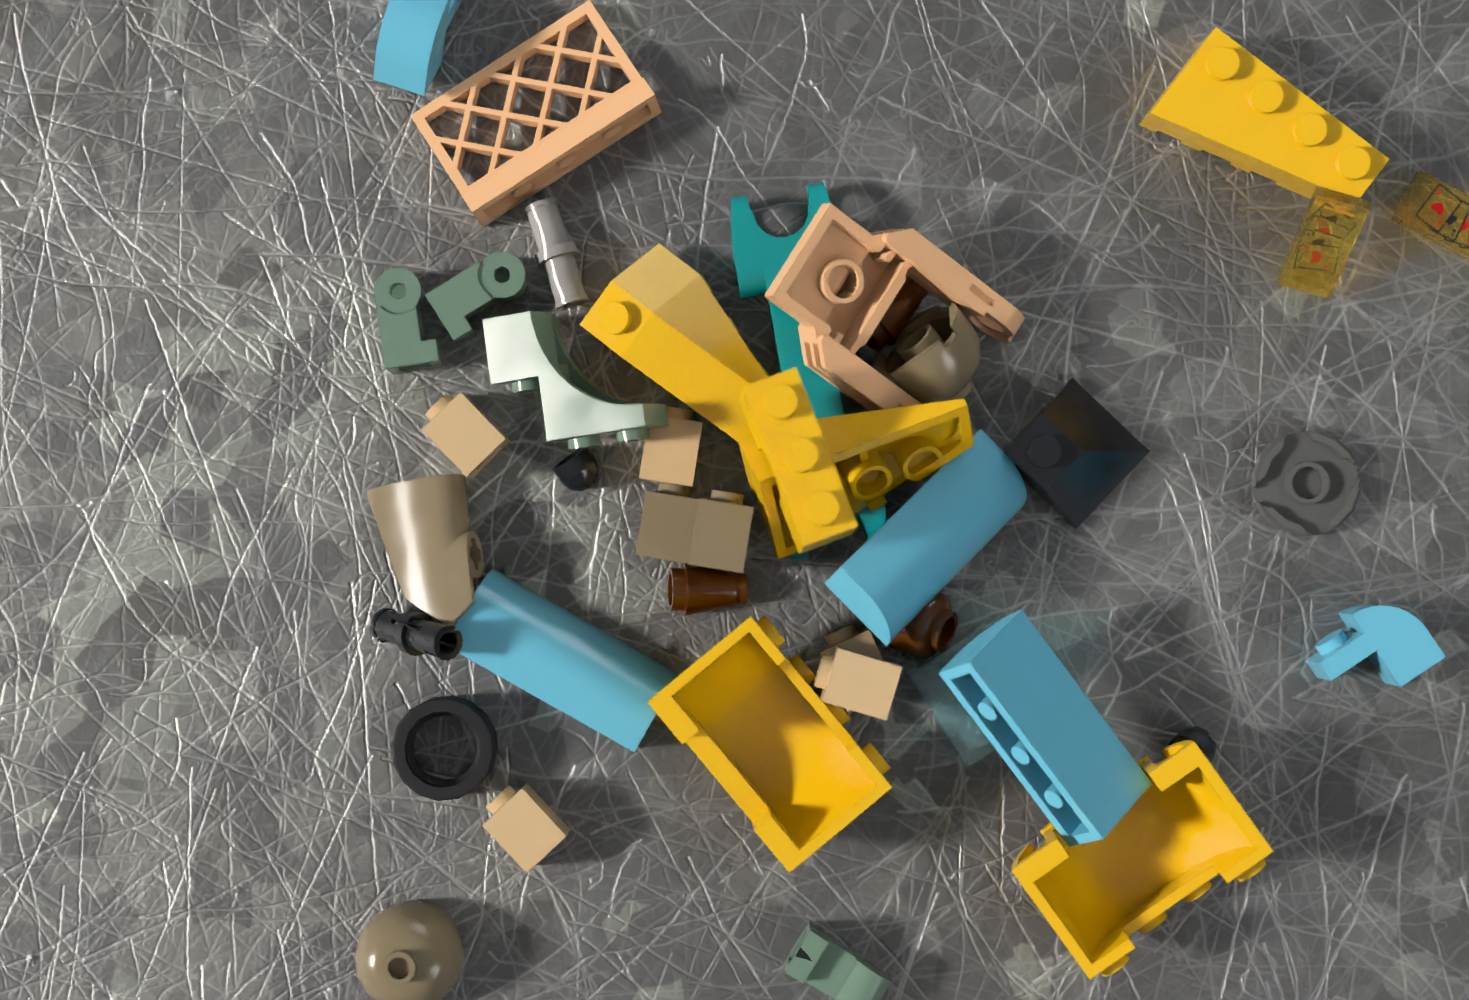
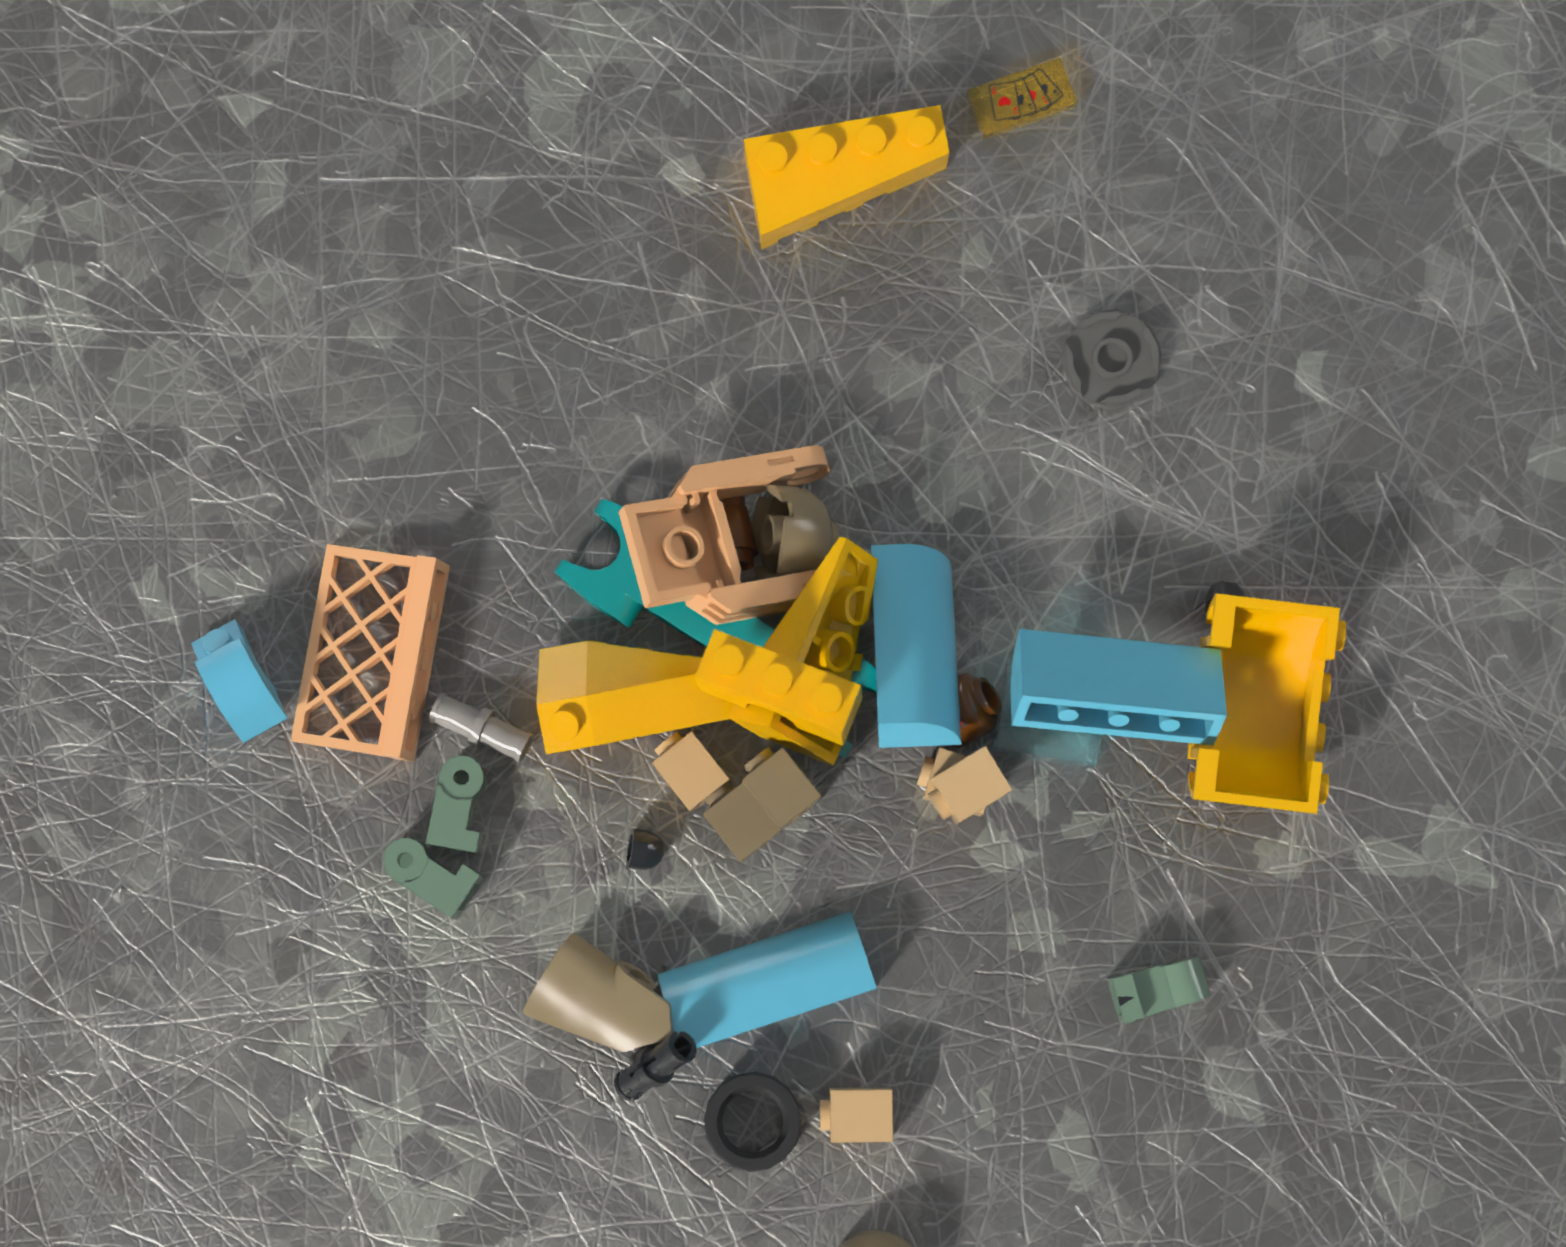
camera: 45 degrees left, 5 degrees down
tan brick [421,392,511,478] -> none
arch [482,311,669,450] -> none
yellow cylinder [647,616,893,873] -> none
reddish brown cone [667,563,747,616] -> none
black slope [1002,378,1150,529] -> none
clear yellow tile [1277,186,1370,299] -> none
medium azure brick [1305,604,1446,687] -> none

